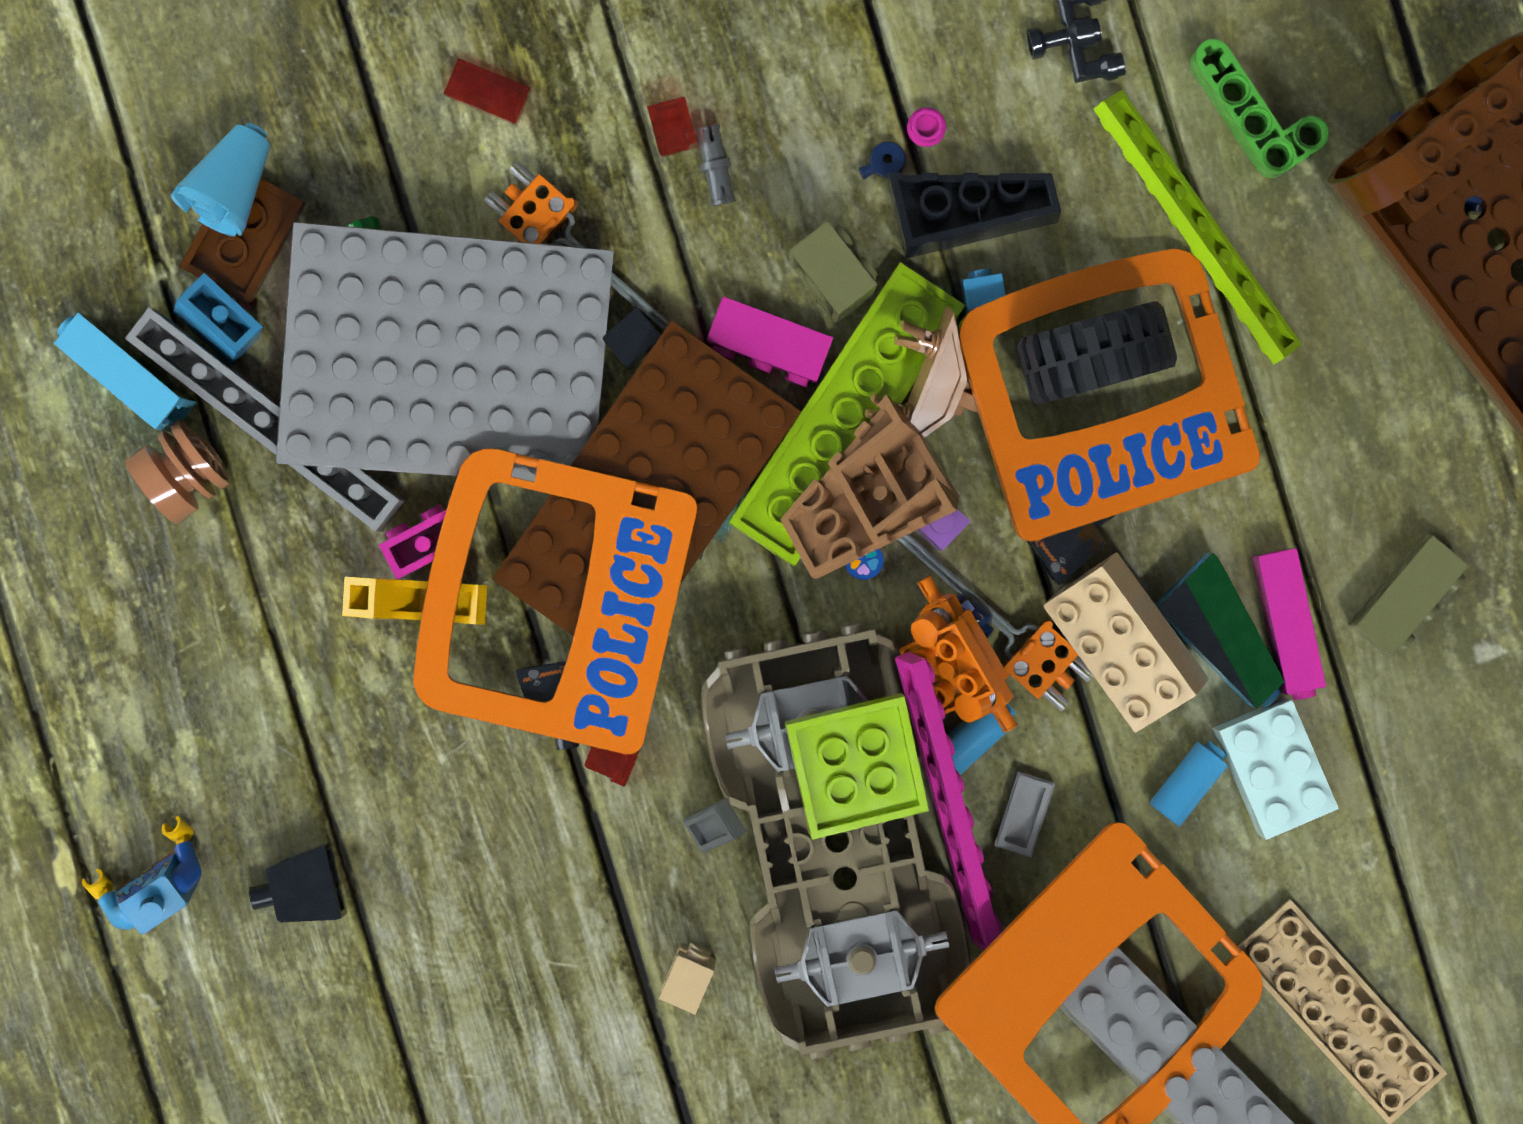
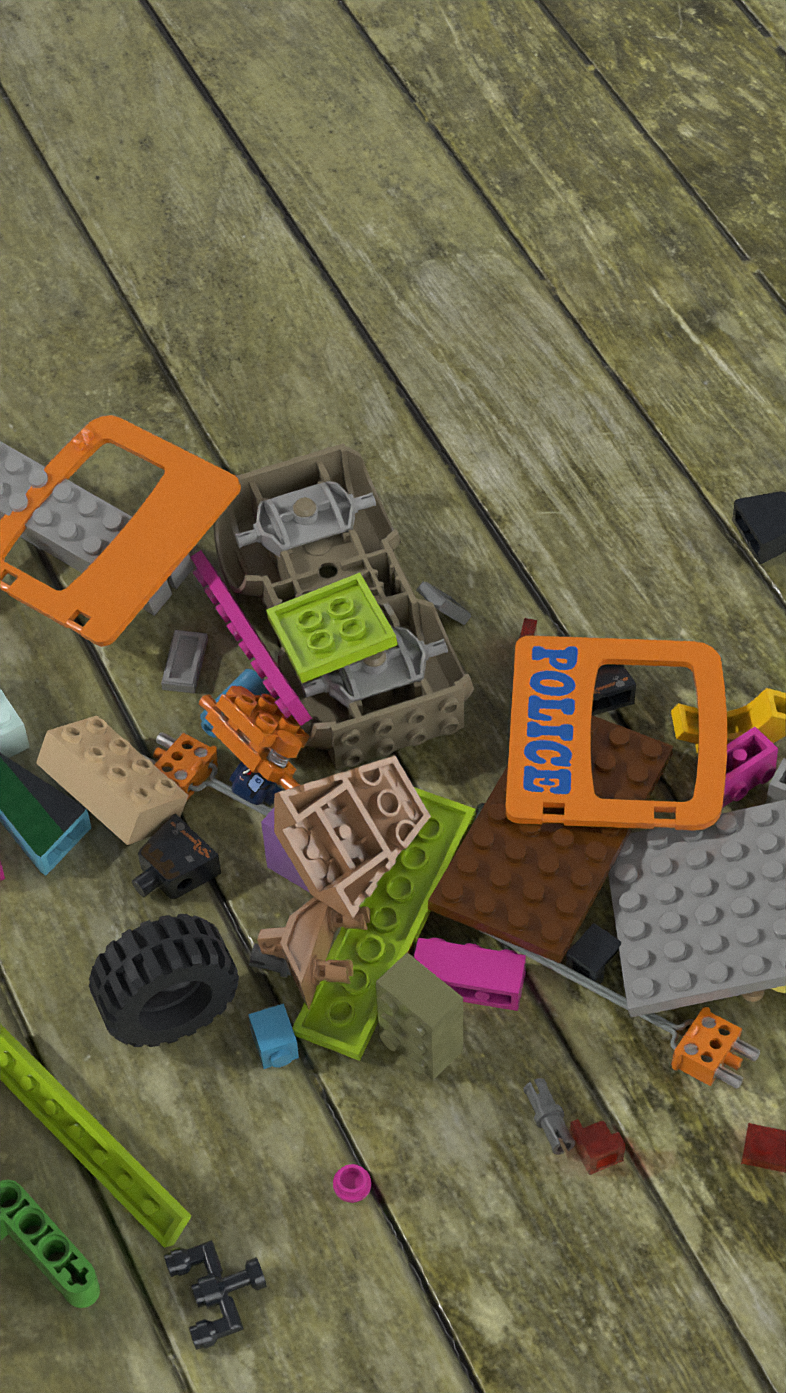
camera: 170 degrees right, 35 degrees down
tan brick [659,942,716,1015] -> none
dark blue piece [858,141,906,179] -> none
black wedge [888,172,1061,259] -> none
orange door [958,249,1260,541] -> none
dark azure brick [1149,740,1228,827] -> none

